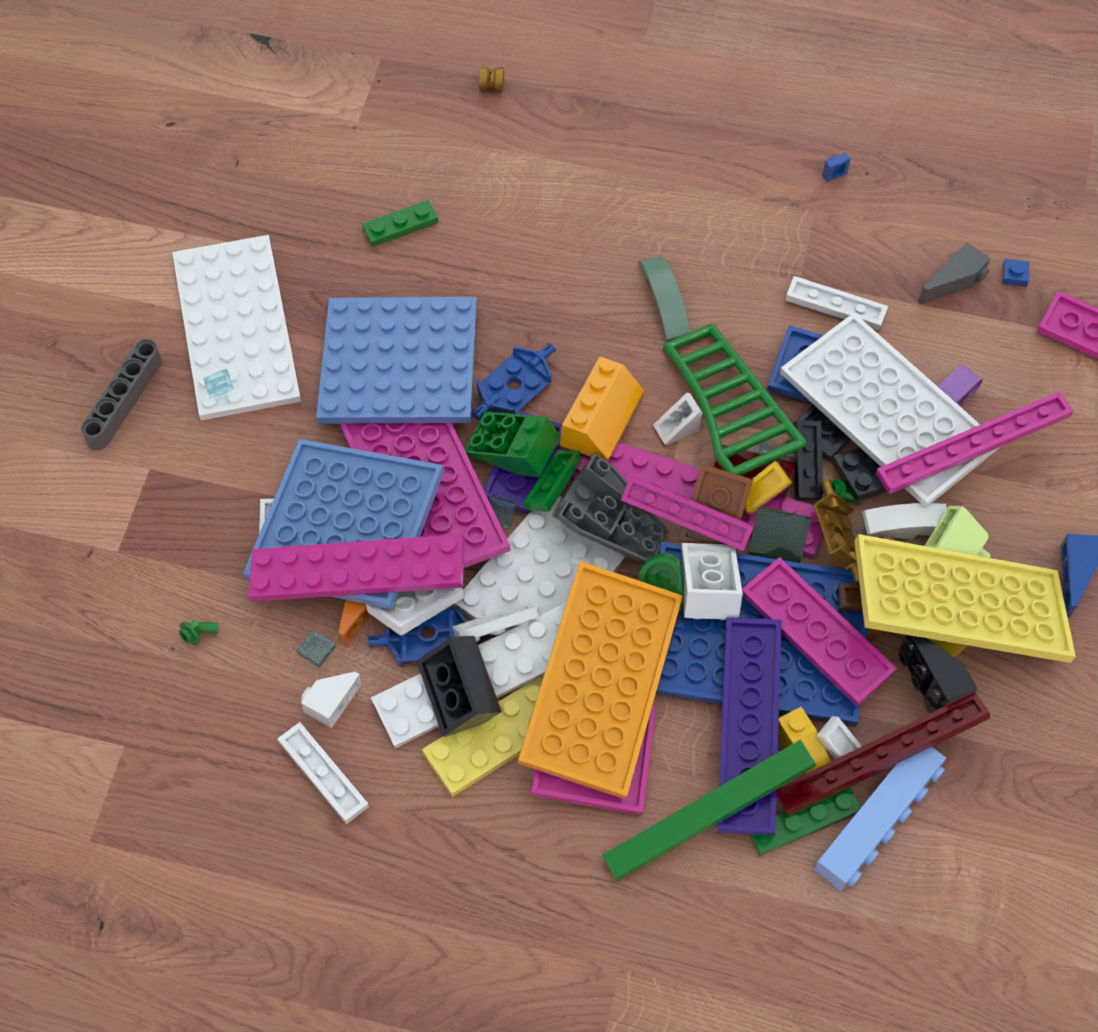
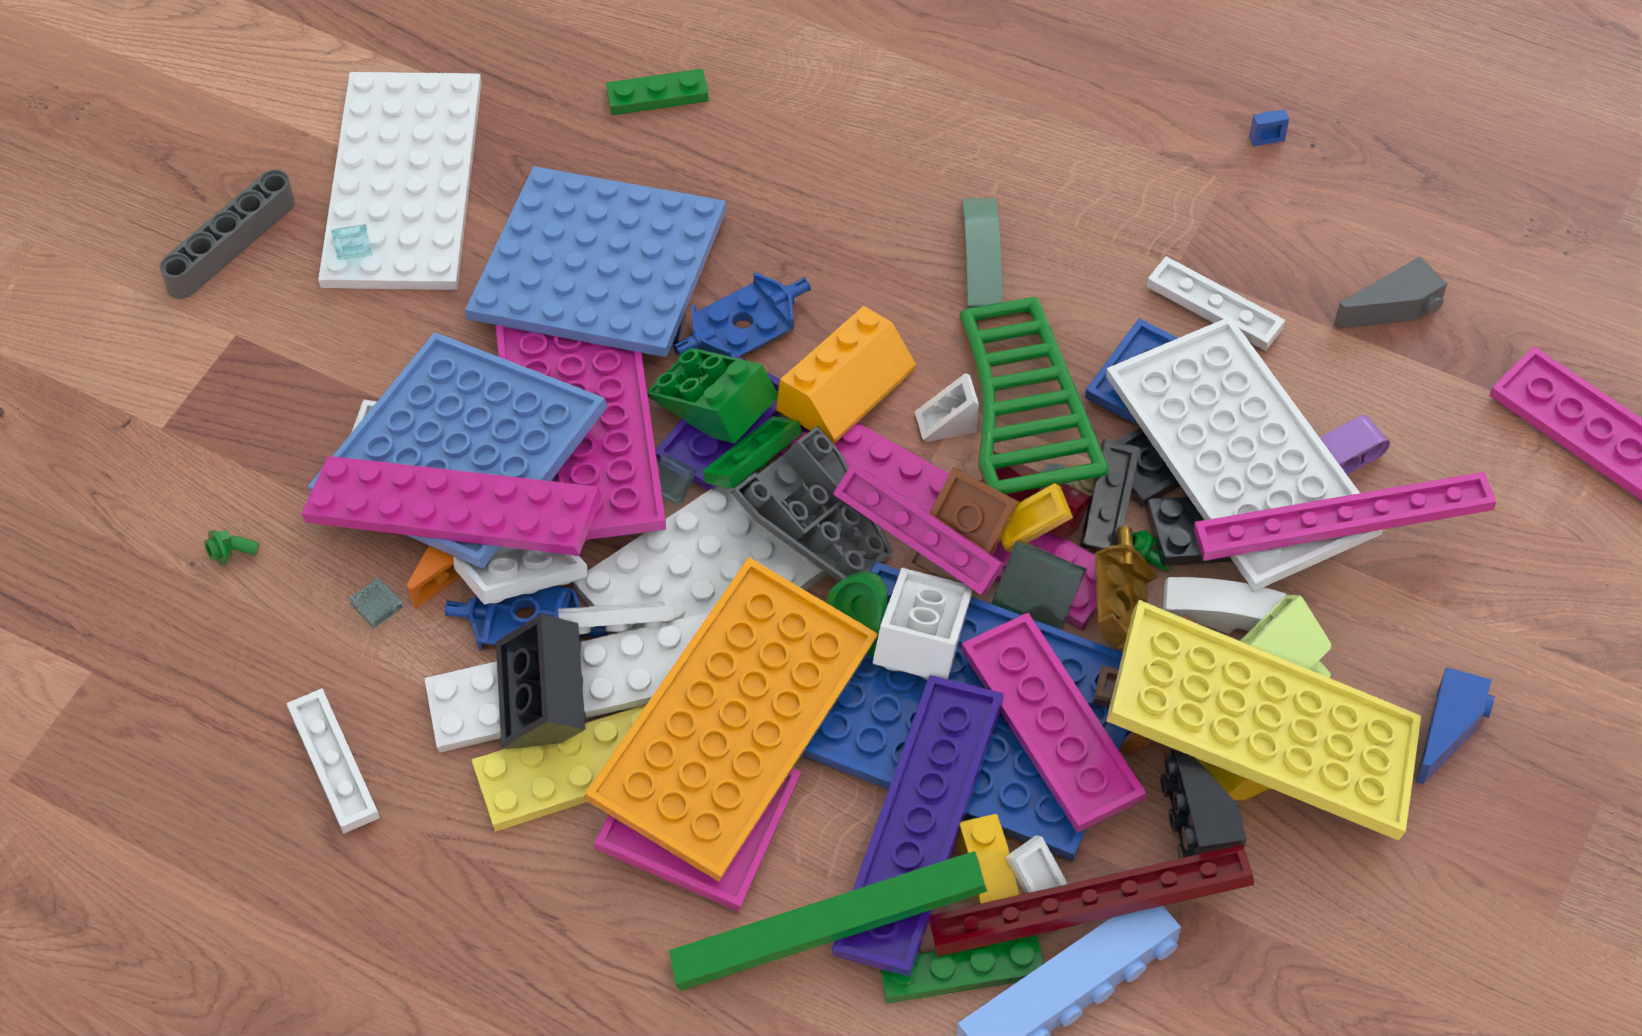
camera: 15 degrees right, 5 degrees down
white slope [301,672,362,729] -> none
blue plate [1002,259,1029,287] -> none

